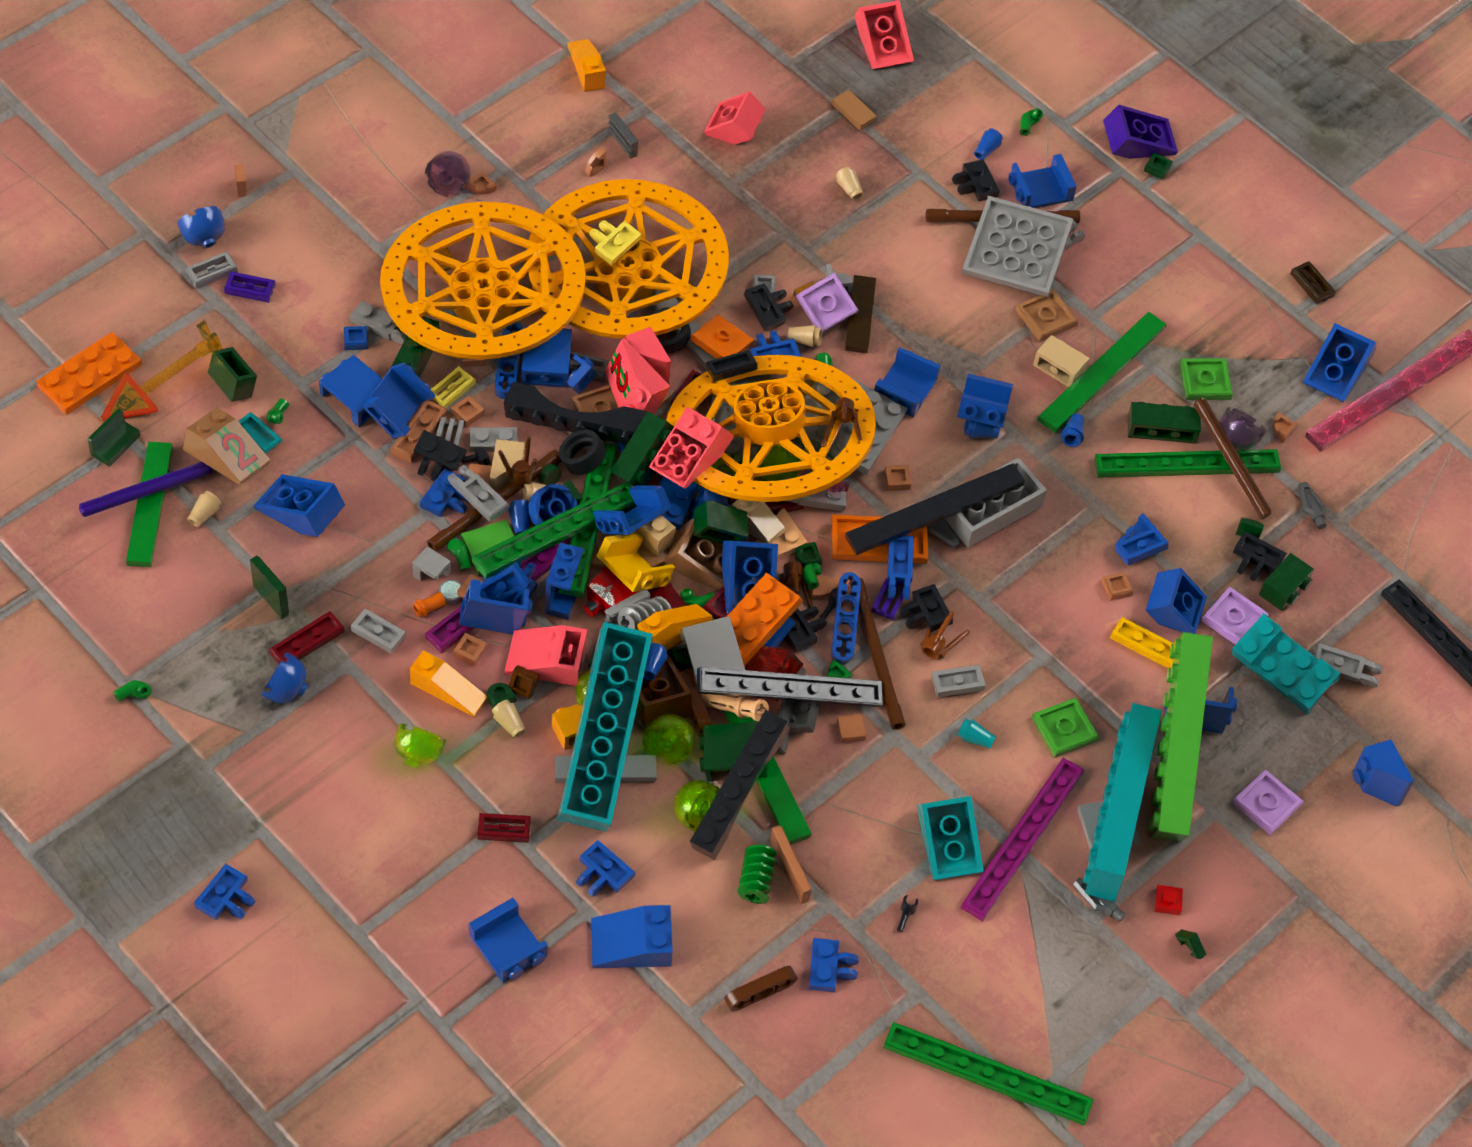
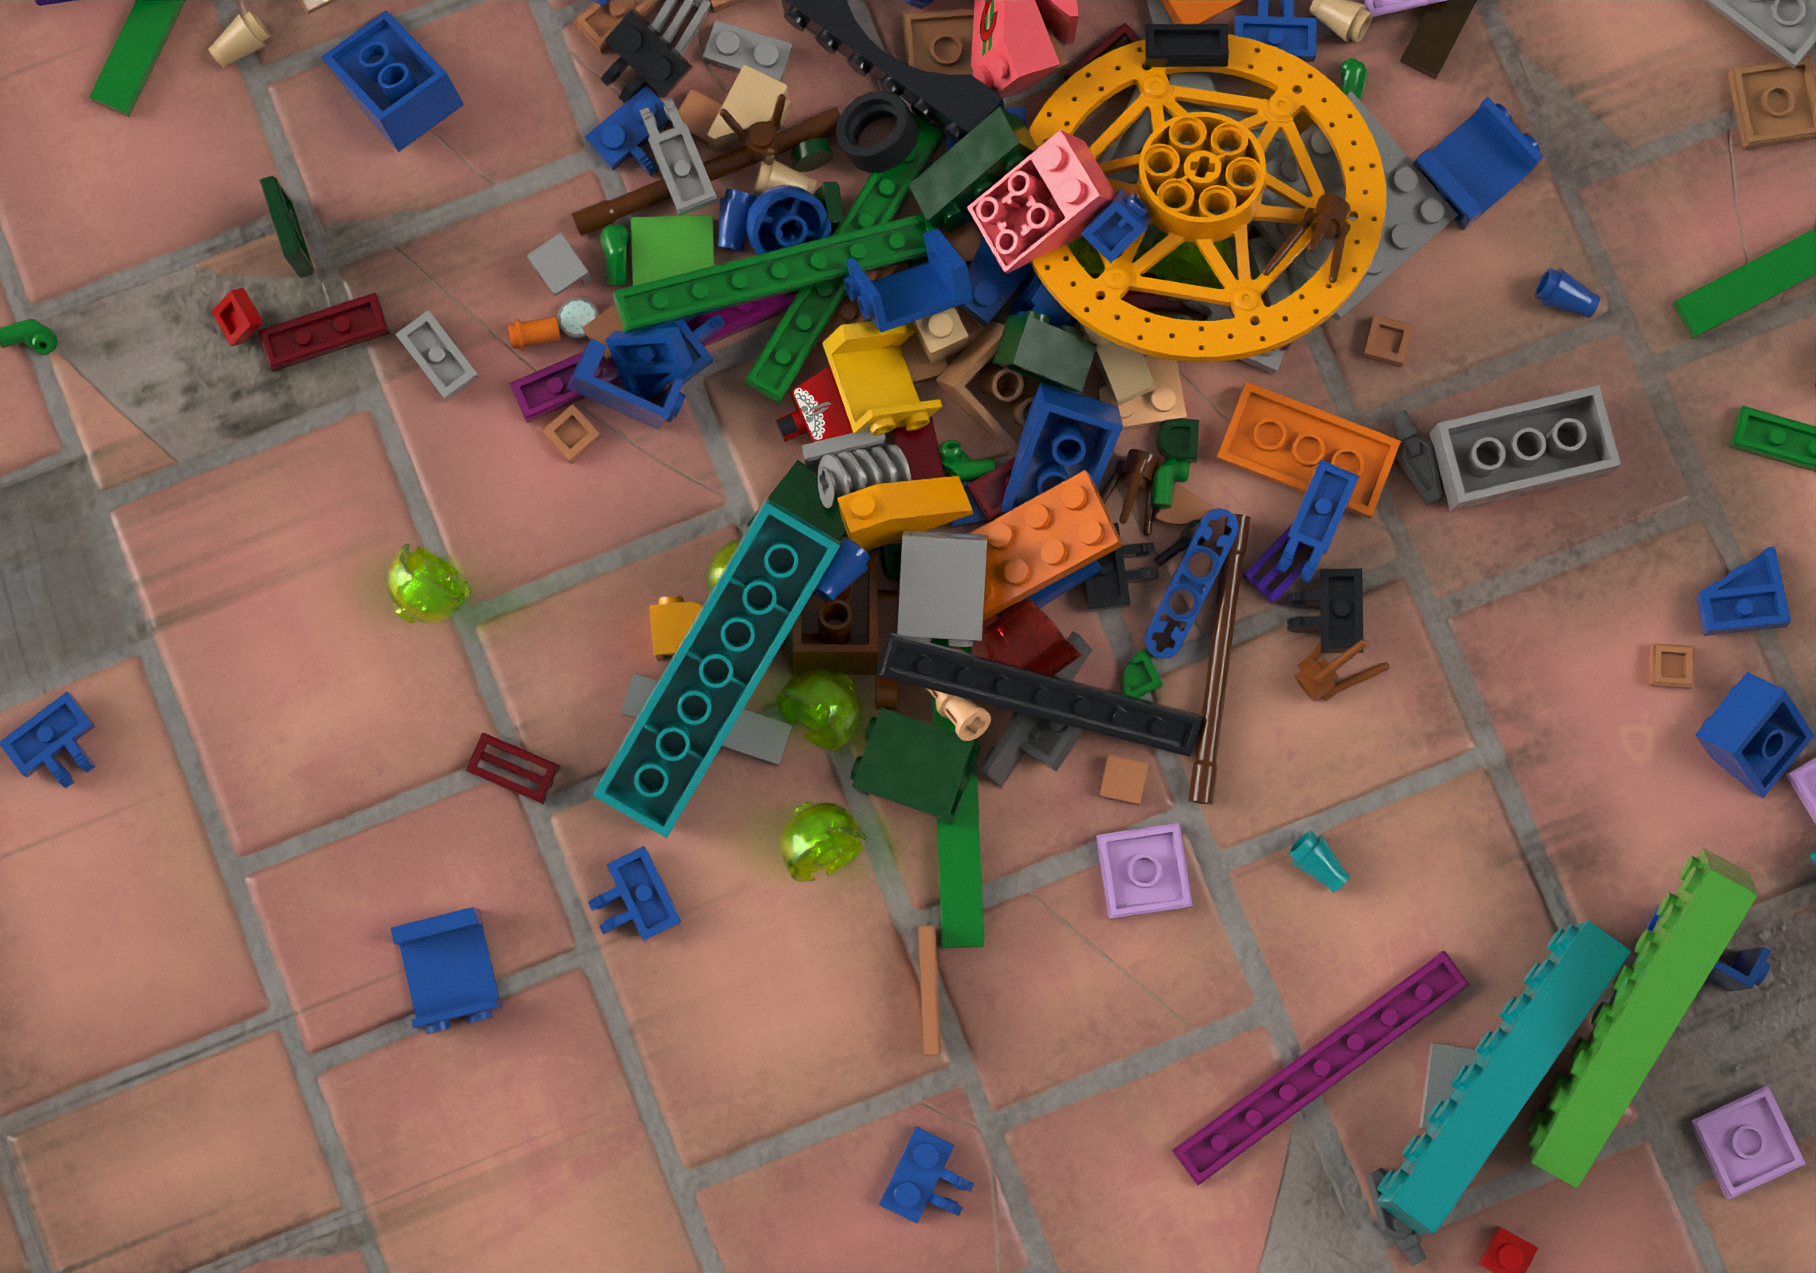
camera: 25 degrees right, 25 degrees up
blue cylinder [261,652,309,704] -> none
light orange slope [410,650,487,717] -> none
black hand [462,448,490,465] -> none
dark green tile [487,683,517,708] -> none
tan cone [492,700,526,738] -> none
coral slope [504,625,587,686] -> none
reddish brown tile [509,665,540,699] -> none
blue panel [545,543,584,620] -> none
blue slope [591,905,673,968] -> none
black arch [690,710,790,860] -> none
reddish brown beam [724,966,798,1012] -> none
green piece [737,845,777,904] -> none
black tile [845,463,1025,556] -> none
black hand [897,895,918,932] -> none
teal slope [917,796,984,880] -> none
light grey plate [931,665,986,697] -> none
blue panel [957,374,1013,428] -> none
bright green tile [1032,698,1099,758] -> none
tan brick [1033,335,1089,387] -> none
blue cone [1061,414,1084,447] -> none
yellow tile [1110,617,1174,668] -> none
none -> red plate [212,288,263,346]
none -> blue bracket [1081,188,1150,263]
none -> lavender tile [1096,823,1193,919]

